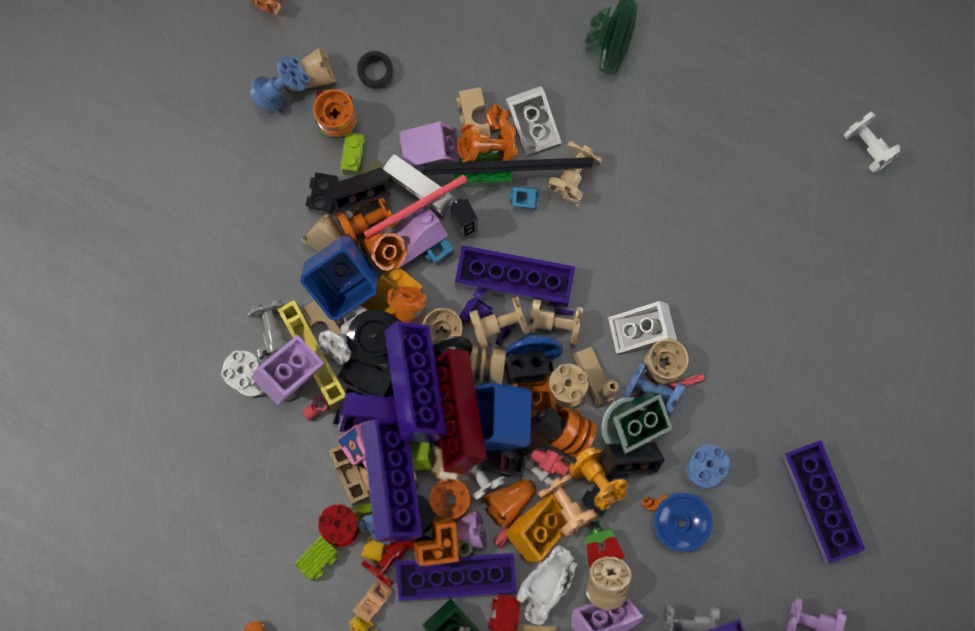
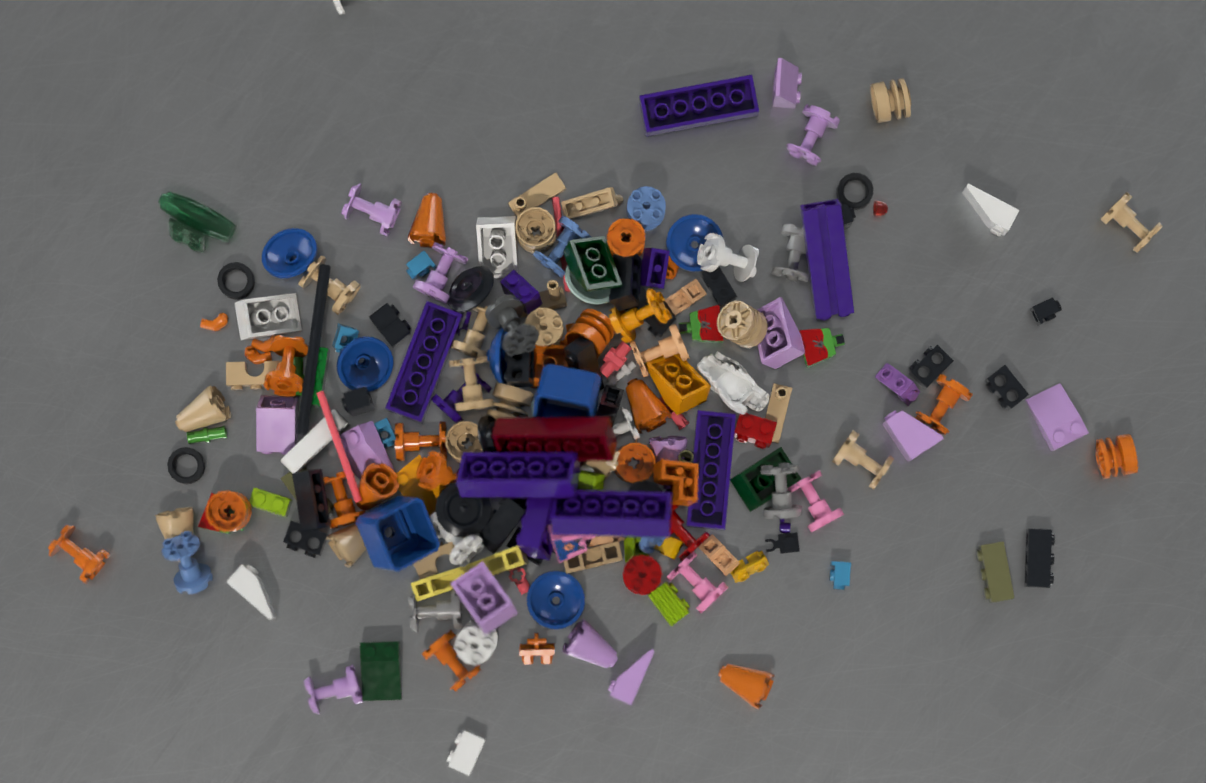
camera: 80 degrees left, 5 degrees up
none -> tan cone [175,386,231,432]
none -> bright green pin [187,426,227,444]
none -> orange arm [200,313,228,331]
none -> black tyre [217,262,255,300]
none -> white slope [227,564,277,621]
none -> blue dish [262,228,317,278]
none -> lavender piece [304,665,363,714]
none -> blue dish [337,336,393,392]
none -> lavender piece [341,183,402,236]
none -> dark green slope [360,641,402,701]
none -> black brick [369,303,411,348]
none -> orange piece [395,421,447,461]
none -> dark azure brick [406,251,437,280]
none -> orange cone [408,193,446,248]
none -> lavender piece [413,242,468,303]
none -> orange piece [421,630,481,692]
none -> white brick [447,730,486,776]
none -> black piece [448,266,494,313]
none -> dark grey piece [485,295,539,356]
none -> dark purple brick [500,270,543,315]
none -> tan piece [508,173,566,218]
none -> orange hips [519,633,555,665]
none -> blue dish [527,571,585,629]
none -> tan piece [561,187,623,220]
none -> lavender cone [562,619,618,668]
none -> orange piece [607,218,645,257]
none -> lavender slope [608,649,654,705]
none -> dark purple brick [640,248,670,289]
none -> light nougat slope [663,279,707,317]
none -> bright pink piece [667,551,729,613]
none -> white piece [697,233,759,282]
none -> black brick [701,266,737,308]
none -> lavender slope [772,58,802,108]

